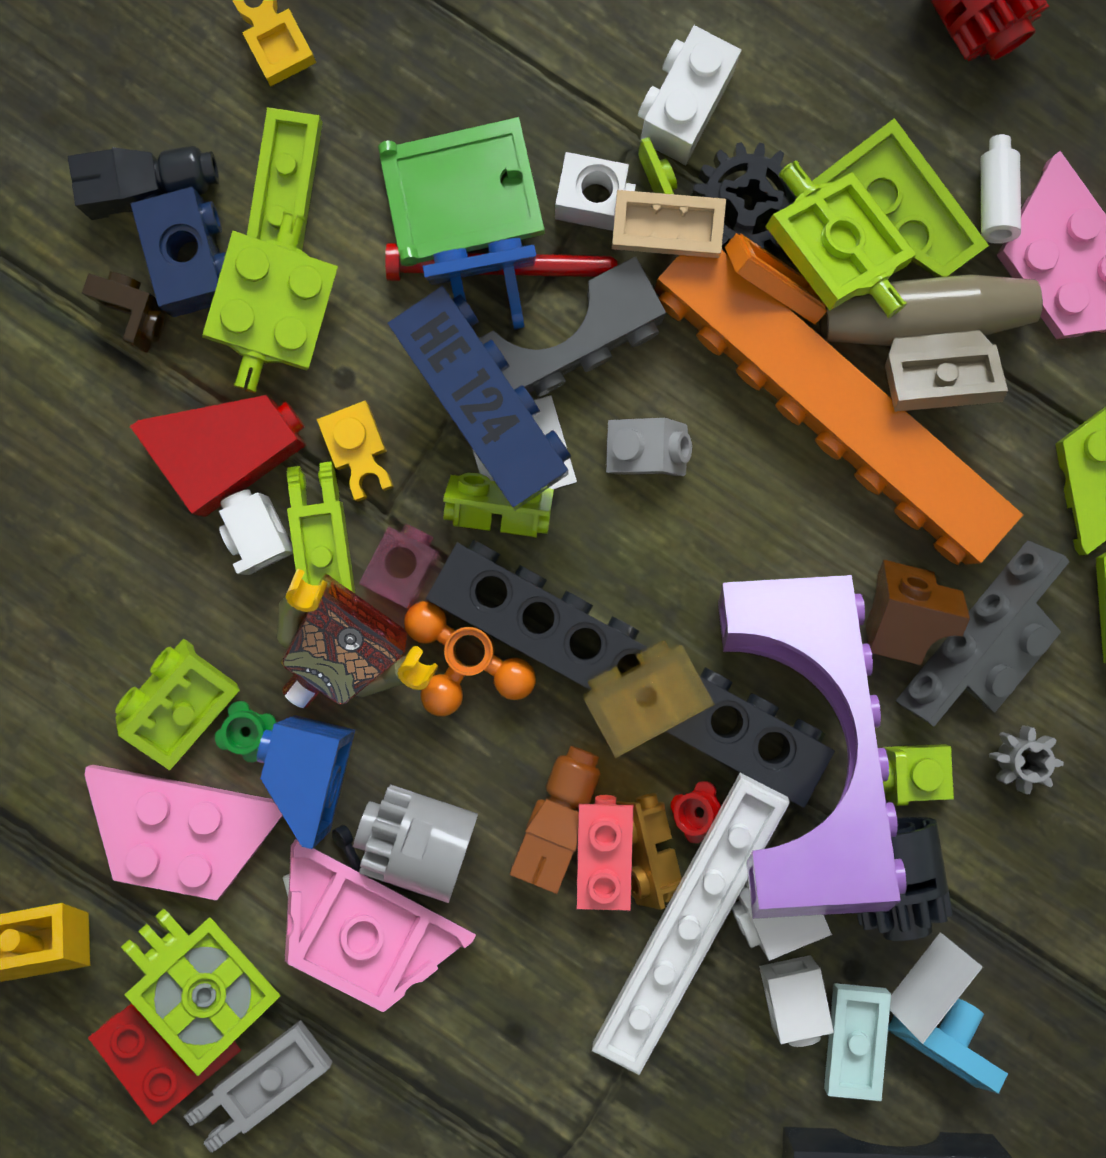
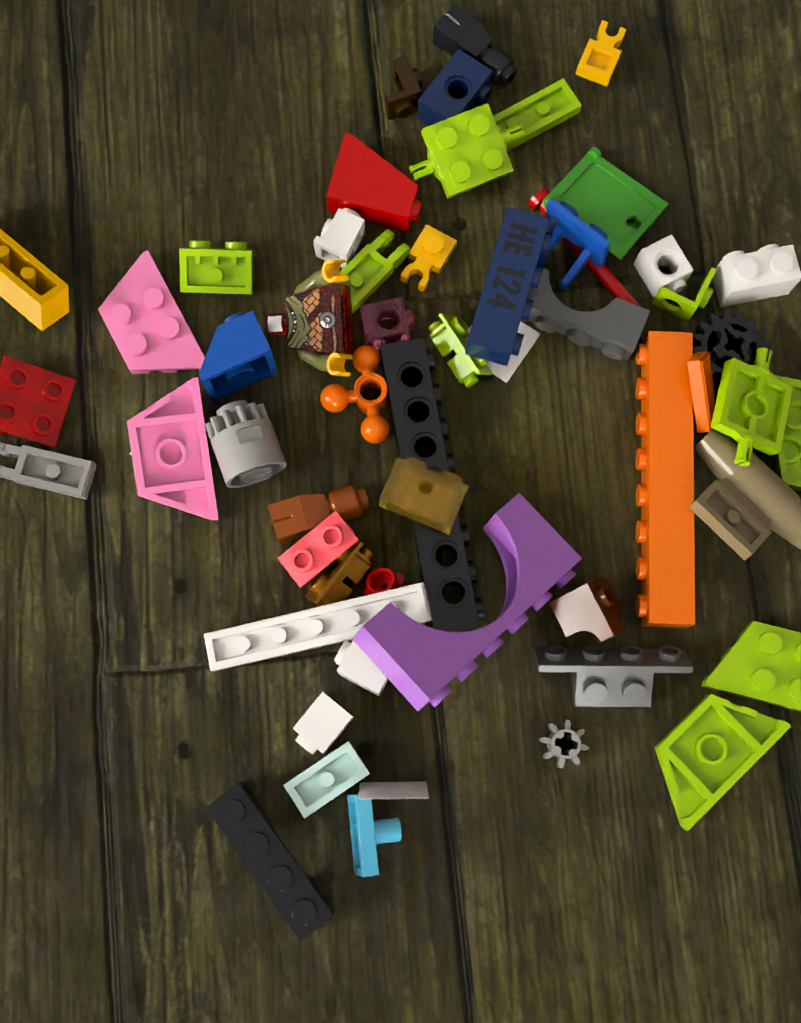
camera: 50 degrees right, 10 degrees down
lime piece [121,909,281,1076] -> none
green plate [215,701,277,762] -> none
light grey bracket [606,418,692,476] -> none
tan tile [612,190,726,258] -> none
black gear [857,817,953,941] -> none
lime bracket [883,744,954,806] -> none

